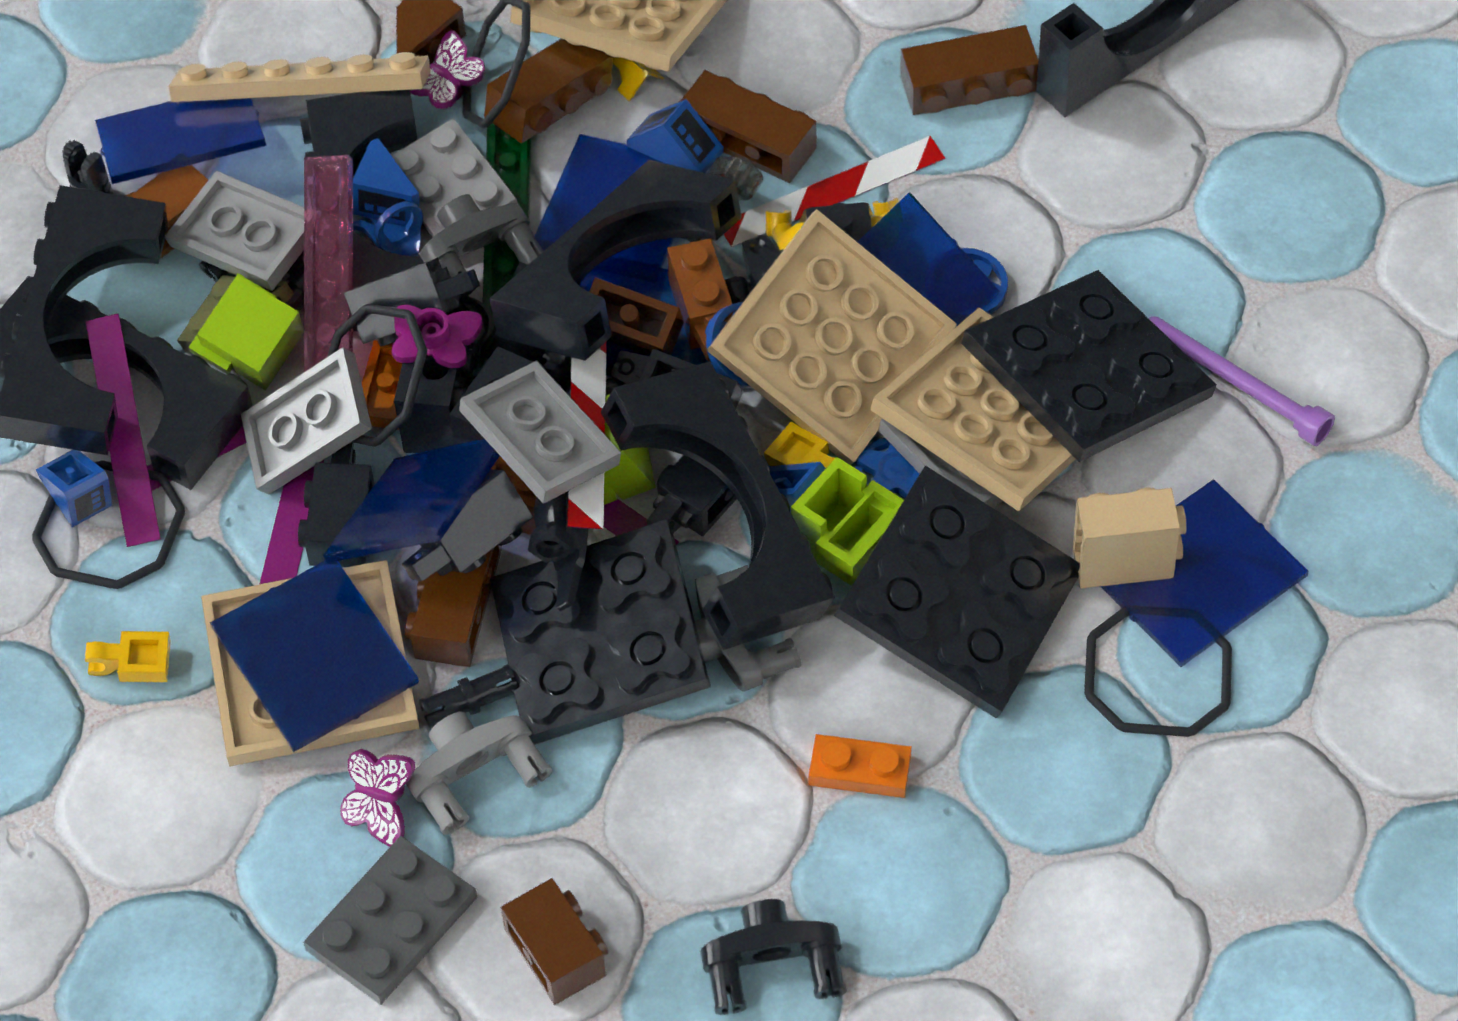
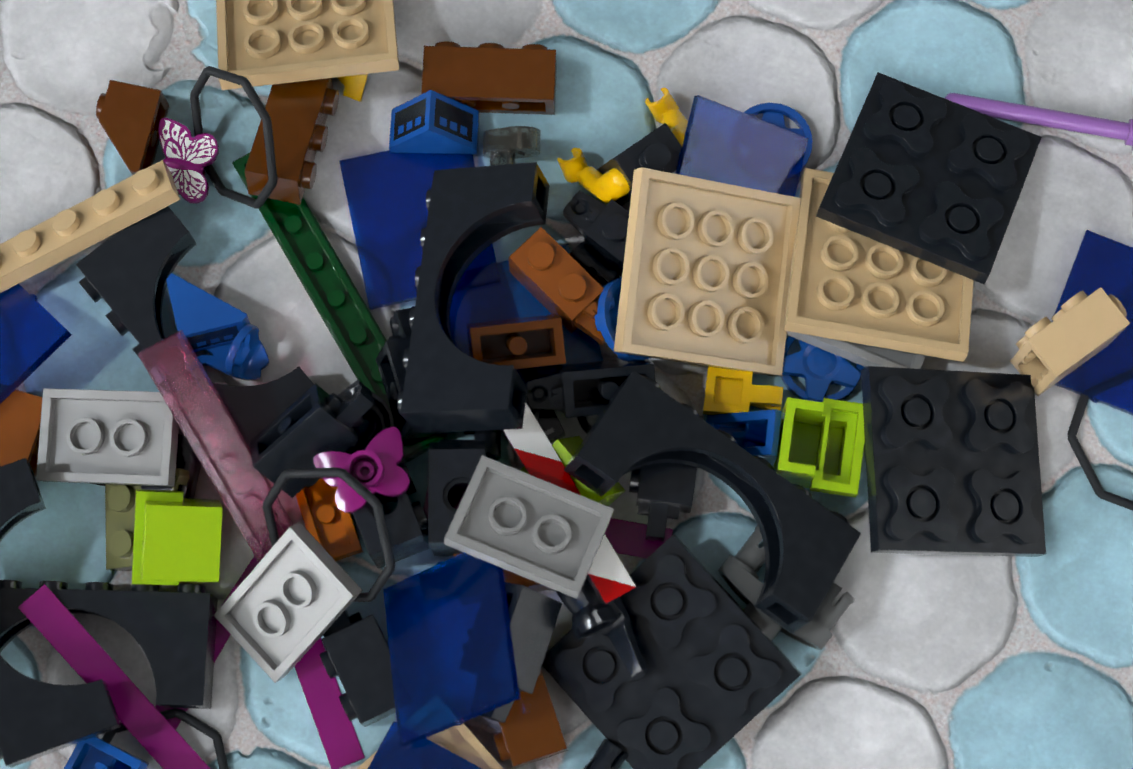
camera: 30 degrees left, 20 degrees up
light grey plate [392,118,519,237] -> none
dark grey connector [419,194,544,300] -> none
sticker [724,136,946,247] -> none
orange plate [808,734,912,798] -> none

